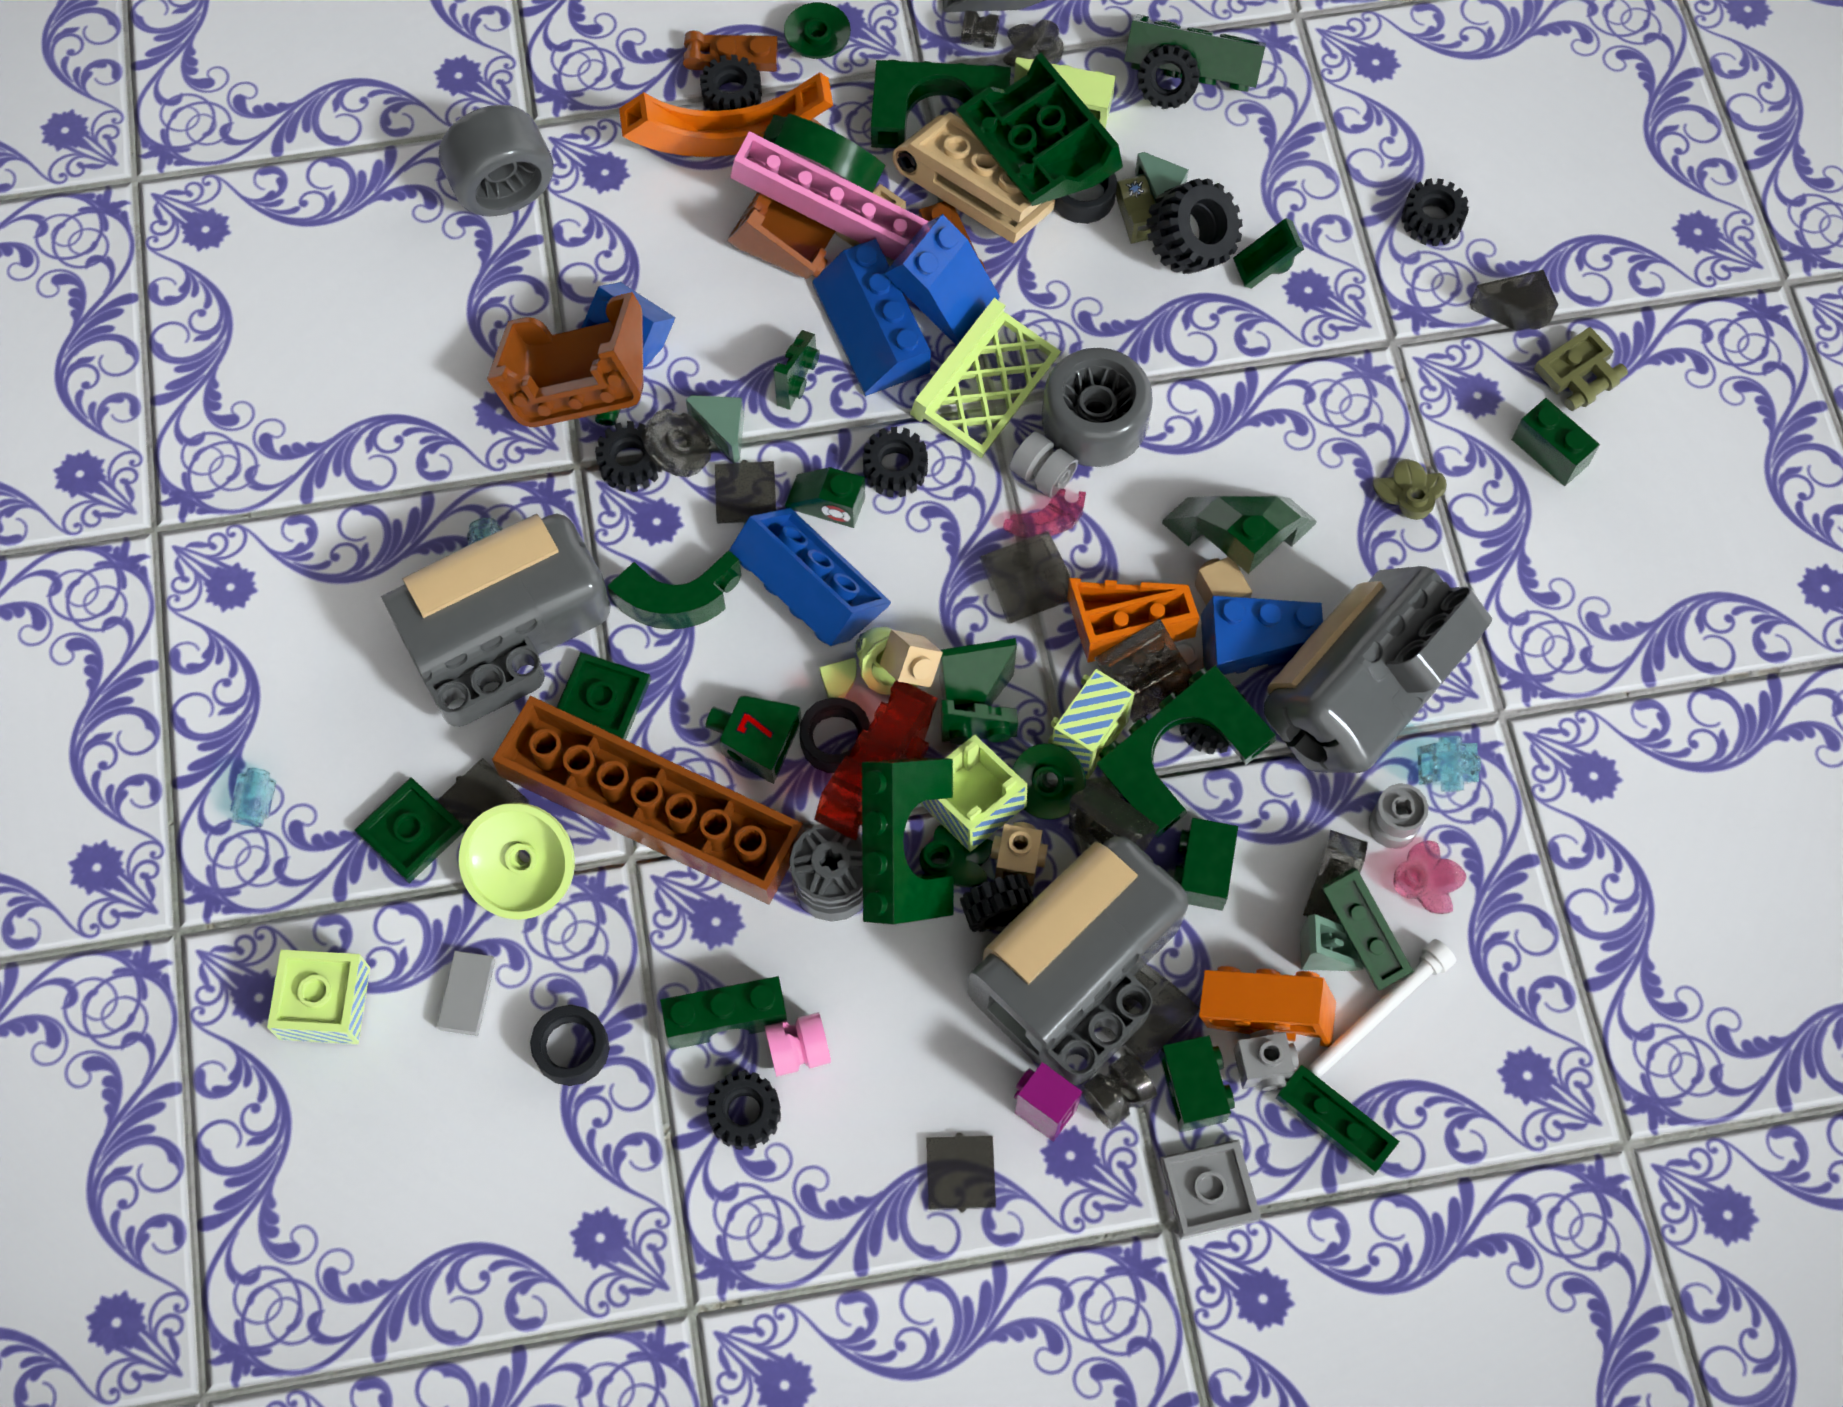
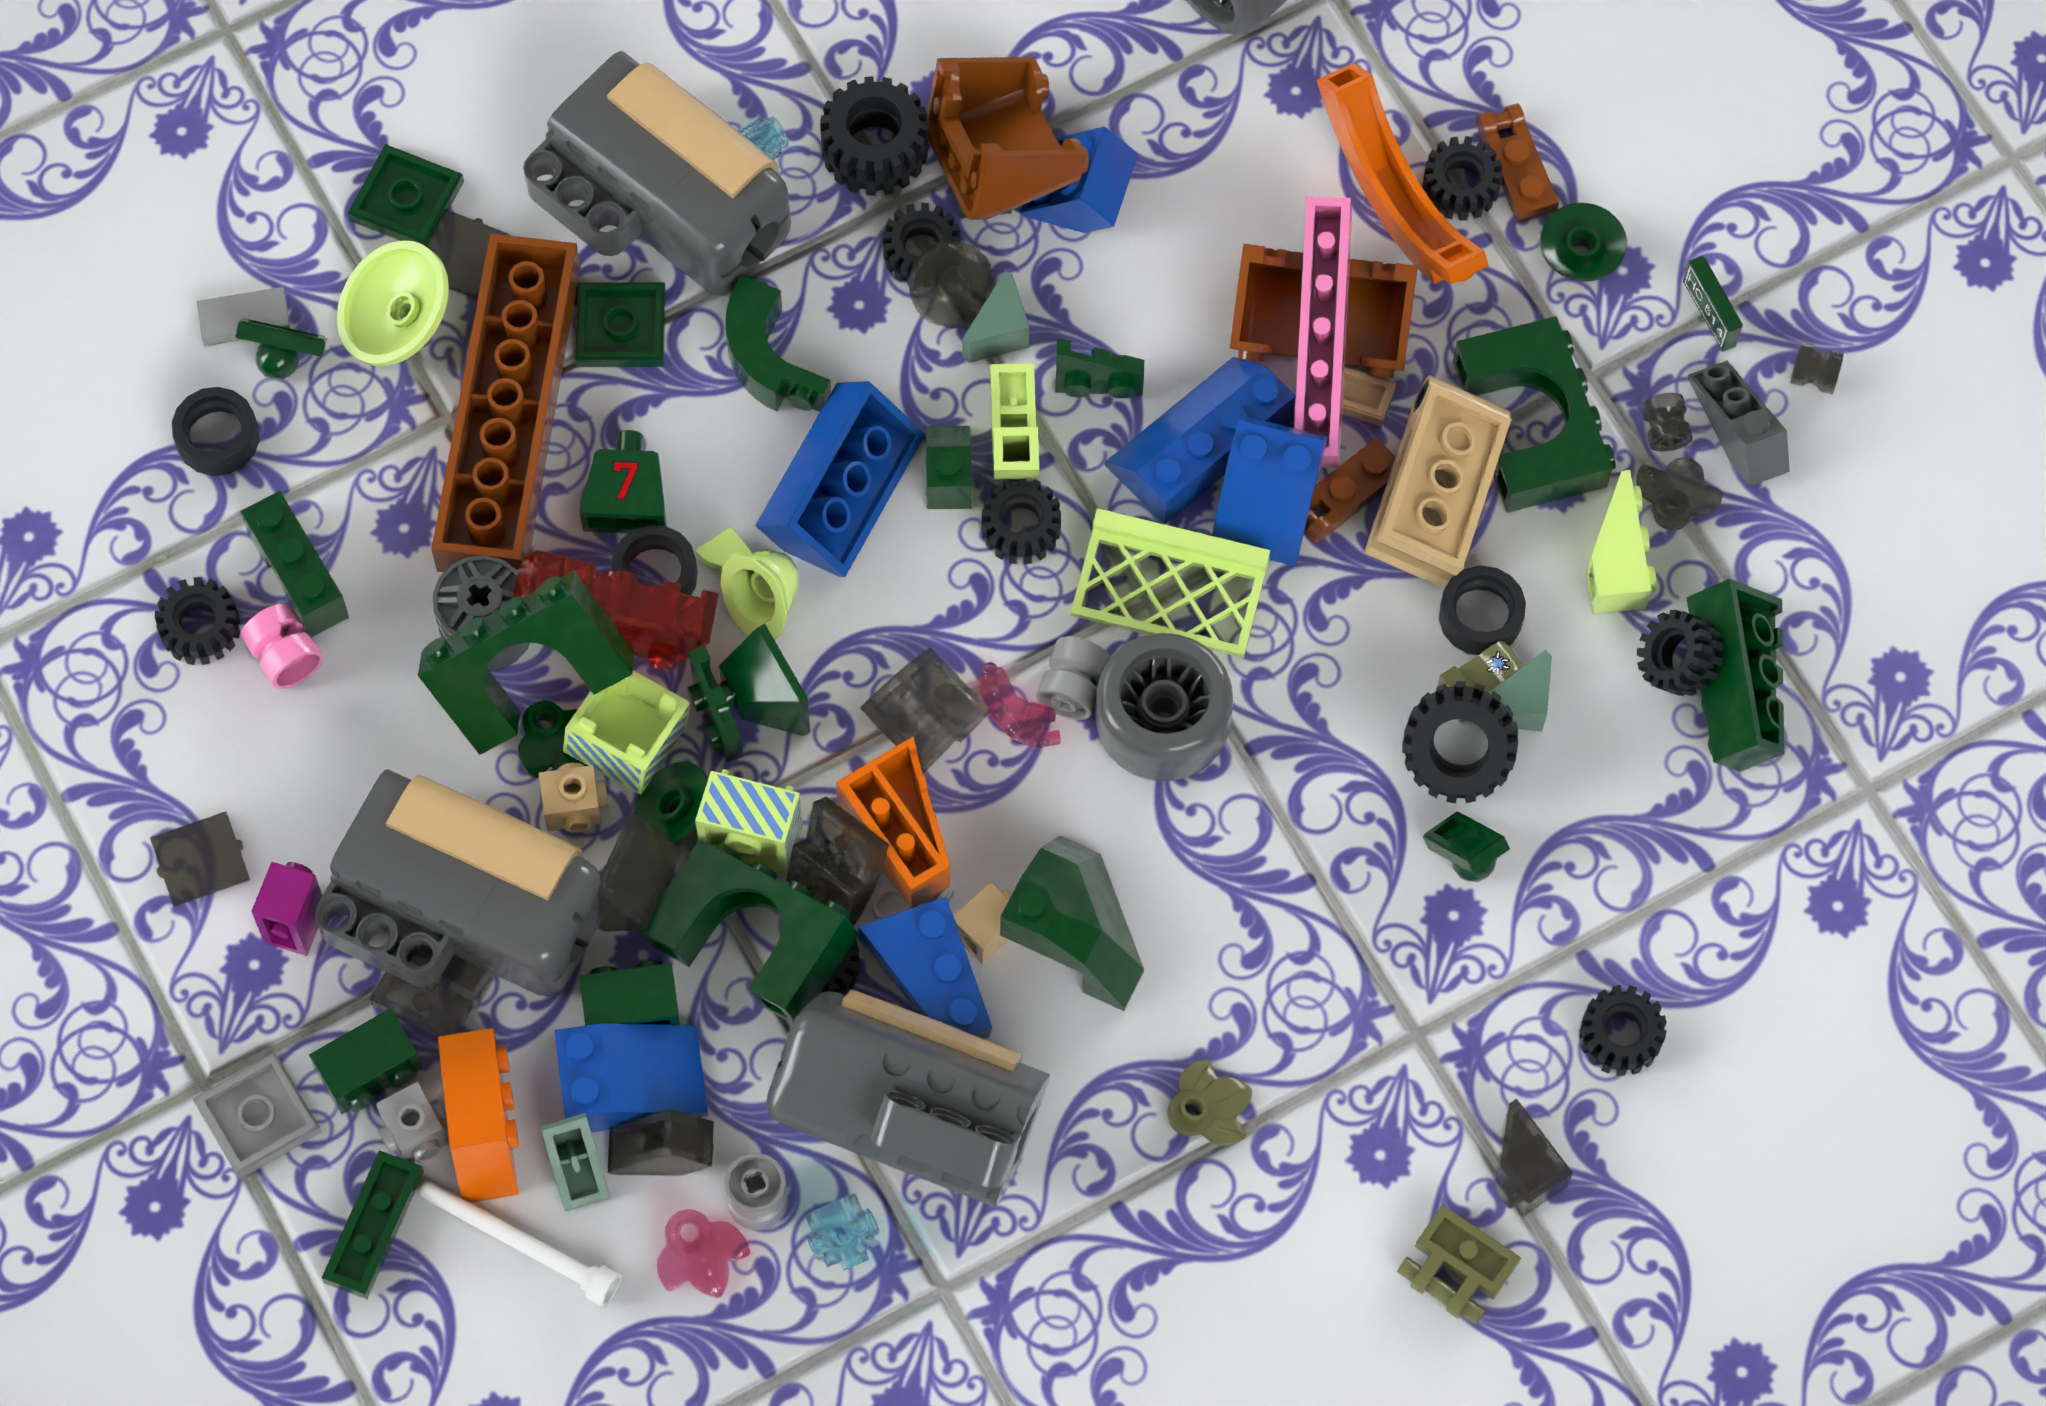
camera: 70 degrees right, 0 degrees up
clear light blue brick [230,768,277,827] -> none
yellowish green container [267,949,370,1044] -> none
clear smoke piece [715,460,776,524] -> none
dark green arch [763,113,886,193] -> none
tan brick [879,630,943,688] -> none
dark green piece [956,53,1123,206] -> none
black tyre [960,874,1034,932] -> none
clear smoke wheel [1080,1053,1157,1130] -> none
dark green plate [1320,867,1414,991] -> none
dark green brick [1511,398,1600,486] -> none
none -> dark green tile [235,318,327,380]
none -> blue slope [554,1023,708,1132]
none -> black tyre [820,76,929,196]
none -> yellowish green arch [990,363,1039,479]

